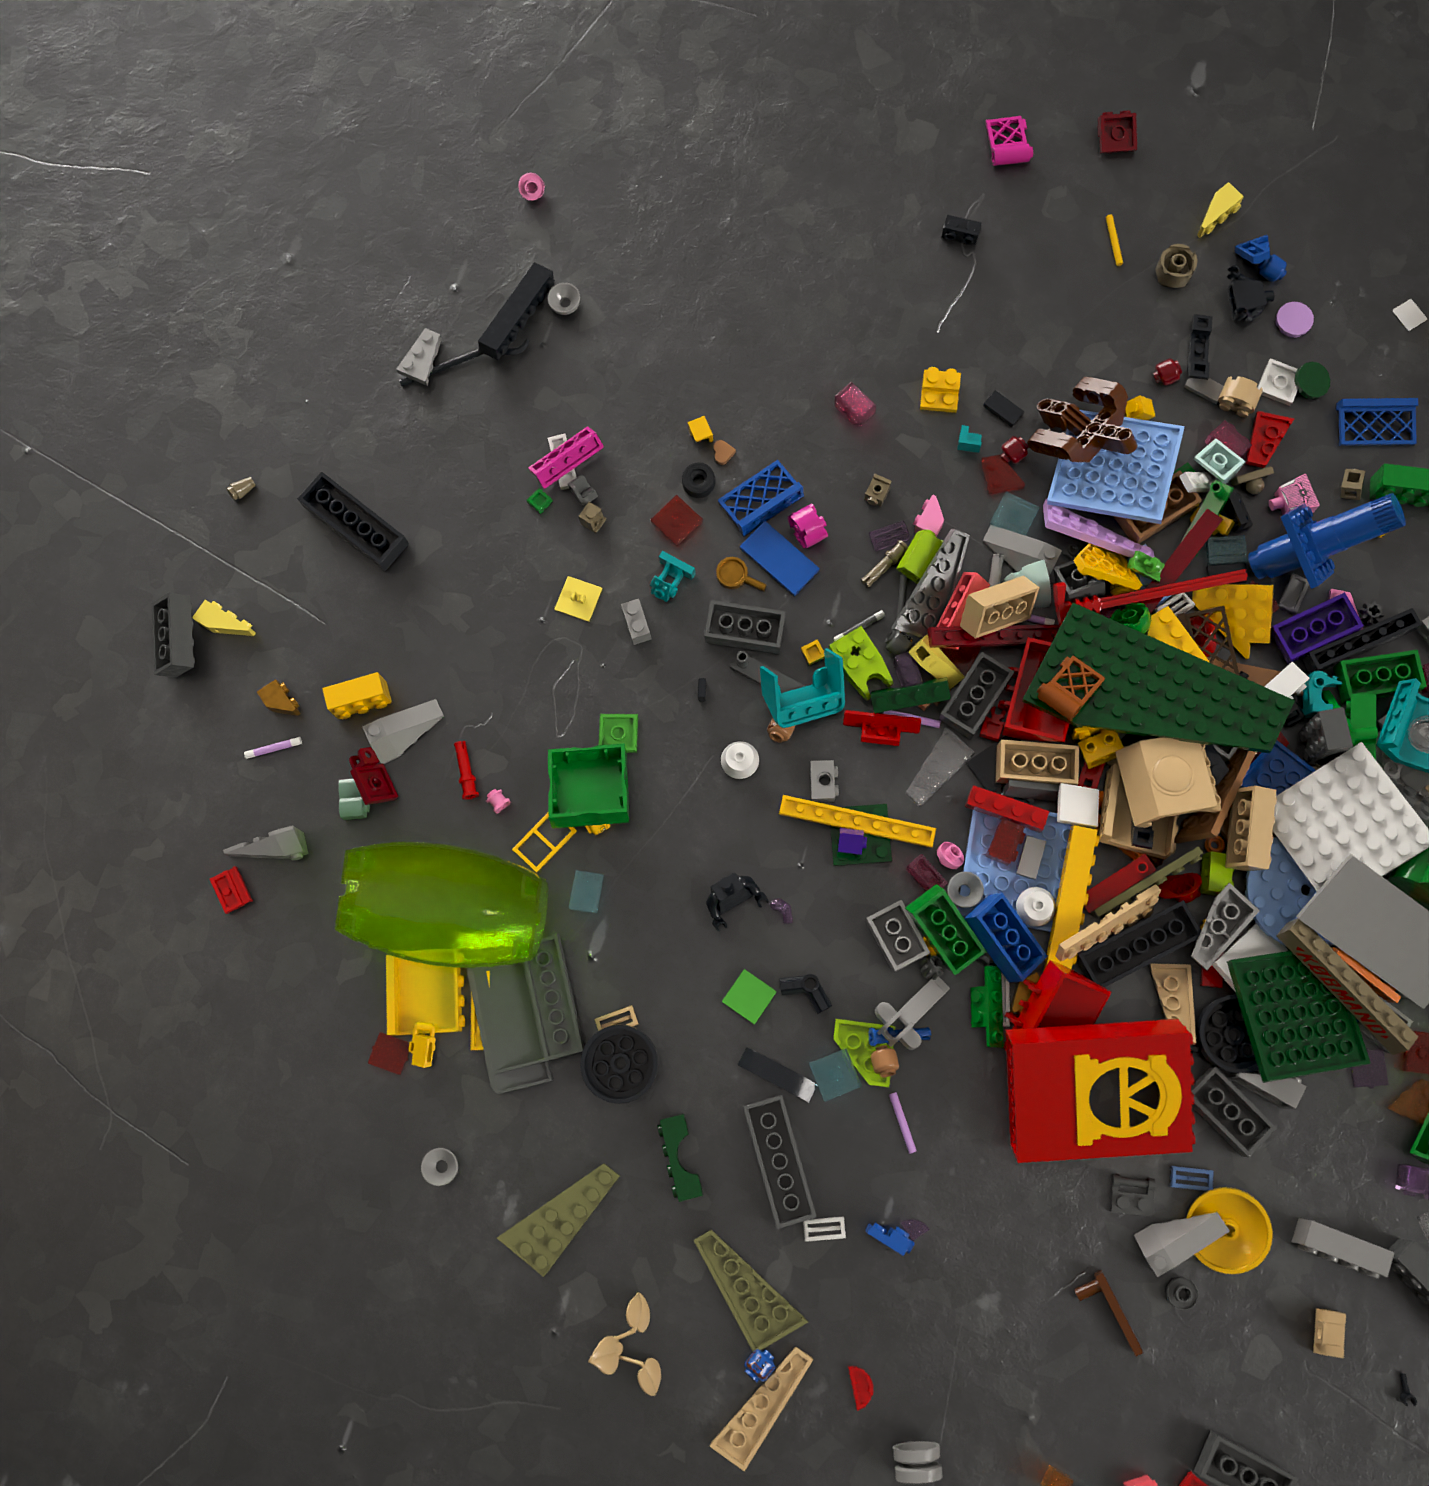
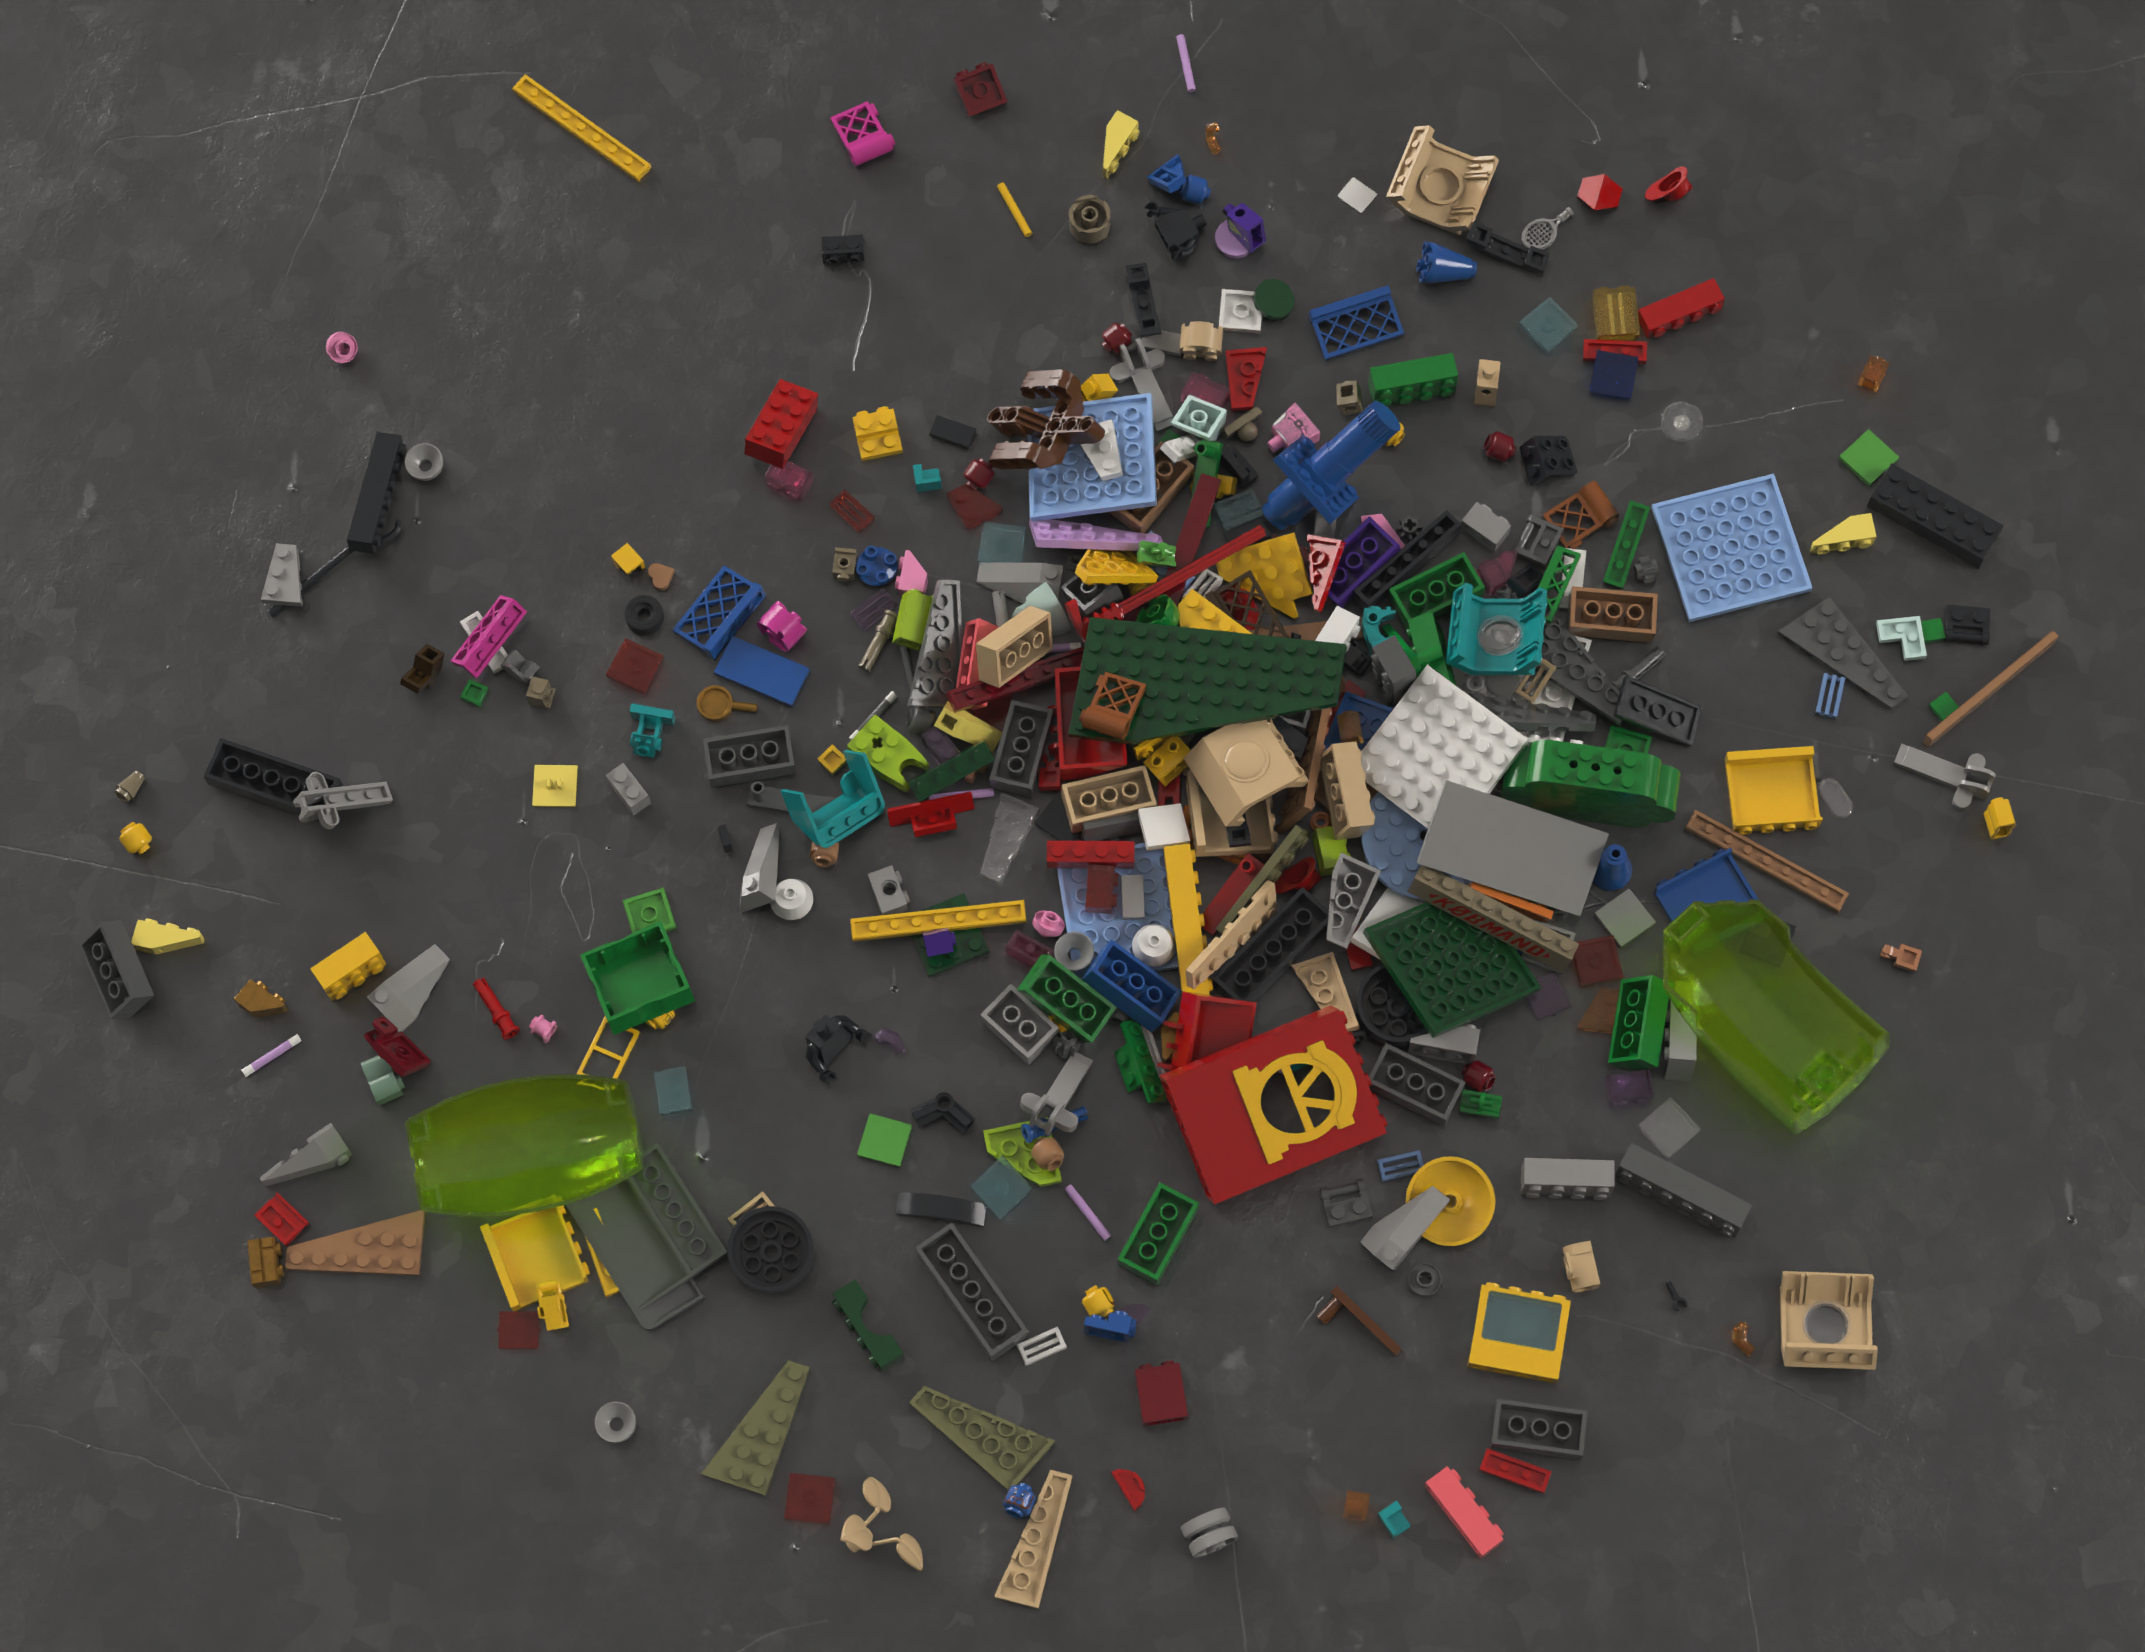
camera: 25 degrees left, 5 degrees down
none -> yellow head [119,822,152,855]
none -> pearl gold brick [247,1237,284,1288]
none -> medium nougat wing [285,1209,426,1276]
none -> light grey piece [293,772,393,830]
none -> dark brown brick [400,644,445,694]
none -> yellow tile [512,74,652,182]
none -> light grey wedge [739,823,780,912]
none -> red brick [744,379,818,469]
none -> clear red plate [784,1473,835,1524]
none -> clear red tile [830,489,875,533]
none -> blue dish [856,546,898,586]
none -> white wing [1080,419,1123,481]
none -> yellow head [1082,1285,1115,1317]
none -> light grey piece [1110,338,1174,434]
none -> green brick [1118,1182,1199,1286]
none -> dark red brick [1135,1361,1188,1427]
none -> lavender bar [1176,34,1196,92]
none -> clear orange arm [1205,121,1221,154]
none -> dark purple torso [1223,203,1266,253]
none -> wing [1307,534,1346,613]
none -> clear orange brick [1337,710,1364,744]
none -> green hips [1459,1089,1503,1119]
none -> dark red head [1462,1060,1496,1092]
none -> panel [1467,1283,1571,1384]

